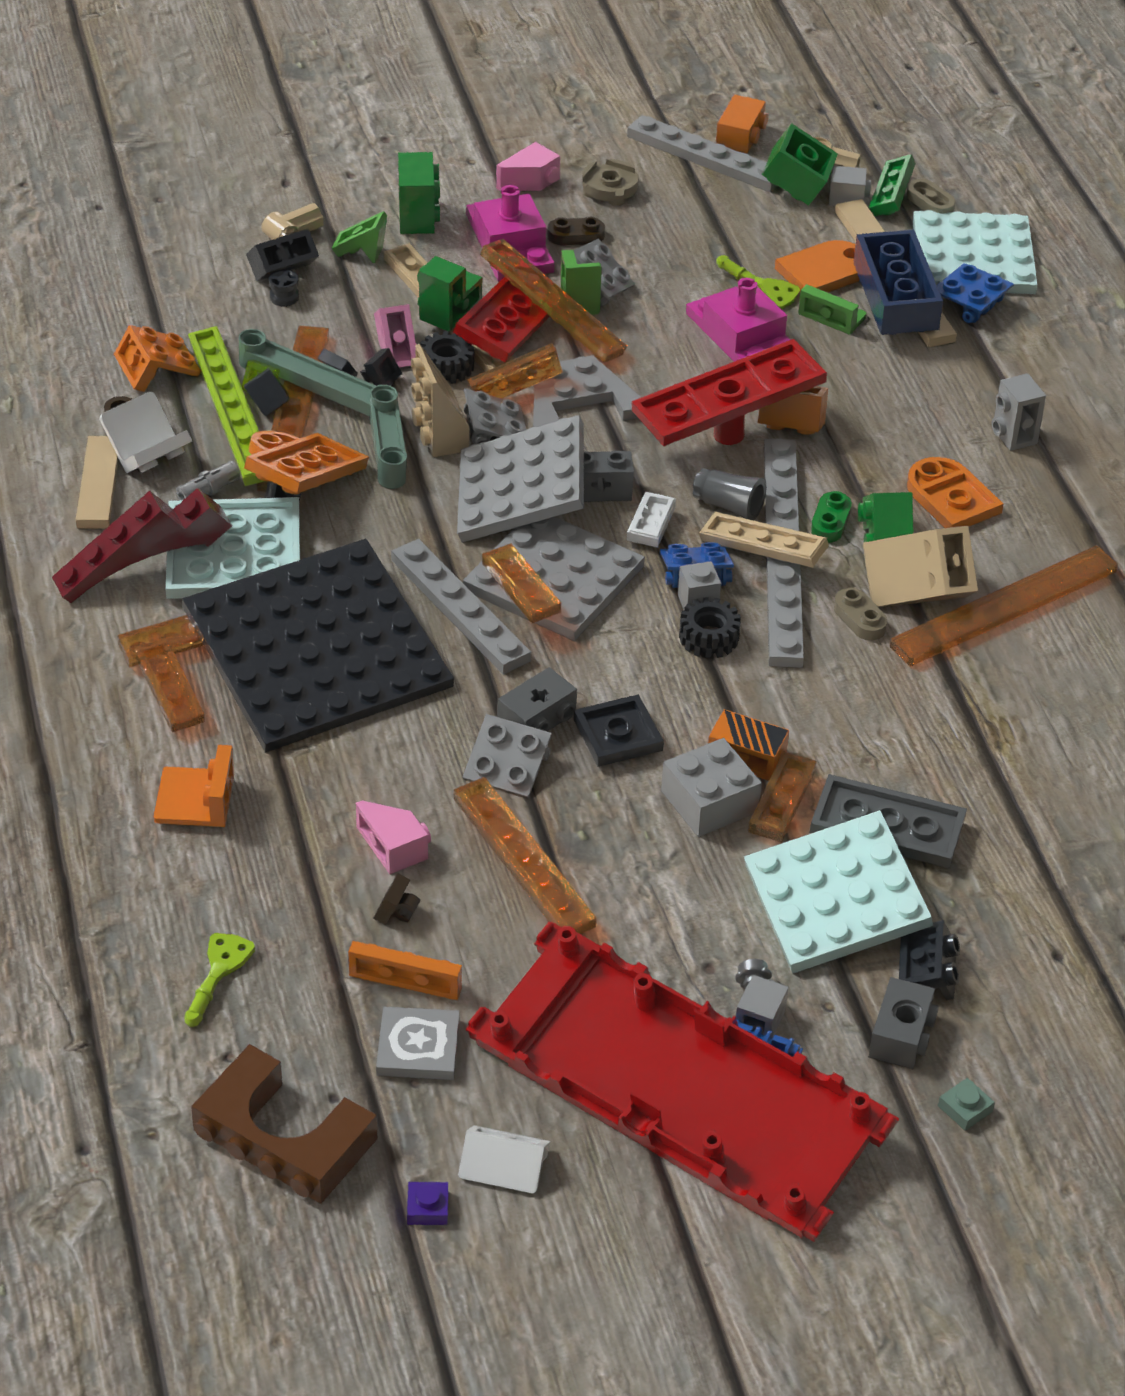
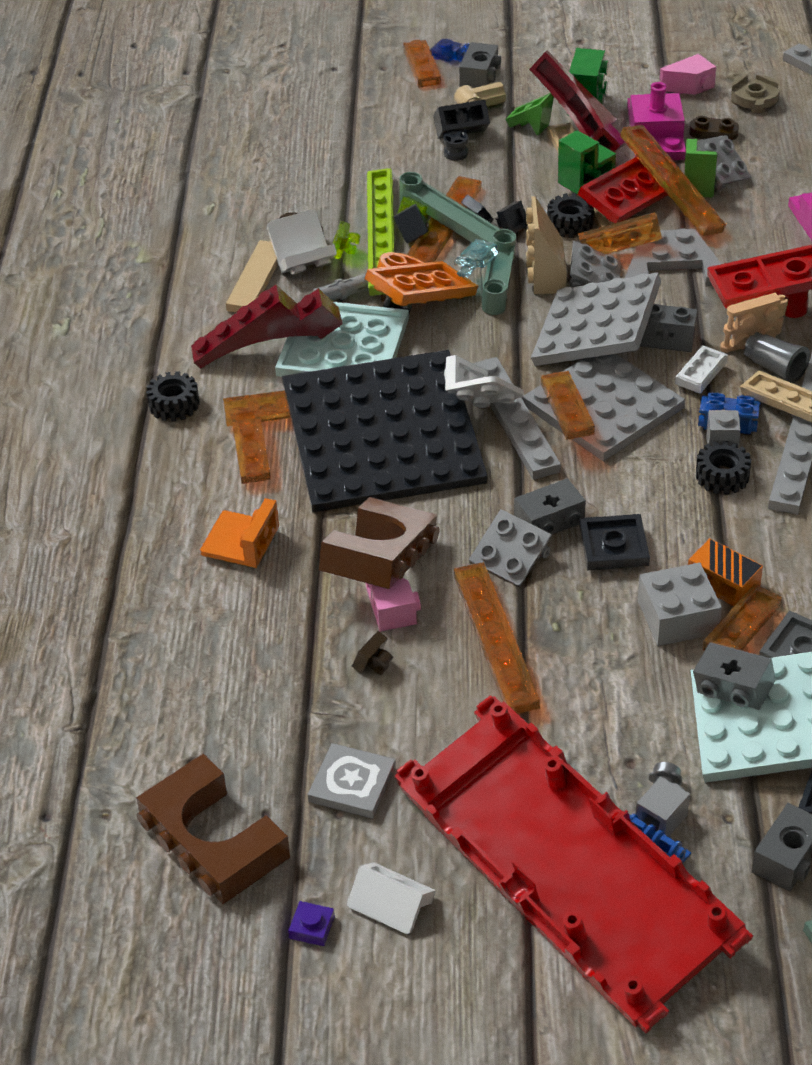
camera: 20 degrees right, 0 degrees up
orange bracket [114,325,201,392] -> none
lime piece [184,933,255,1027] -> none
orange plate [348,941,462,1001] -> none
bright pink slope [374,304,416,368] -> none
none -> black tyre [146,371,200,422]
none -> reddish brown arch [319,497,440,589]
none -> clear neon green tile [332,220,361,259]
none -> clear orange plate [403,40,441,88]
none -> clear blue plate [430,38,470,62]
none -> white bracket [444,355,524,408]
none -> clear light blue plate [454,239,499,278]
none -> dark grey brick [459,42,502,88]
none -> dark red arch [529,50,627,153]
none -> dark grey brick [693,642,776,710]
none -> light nougat plate [720,292,788,353]

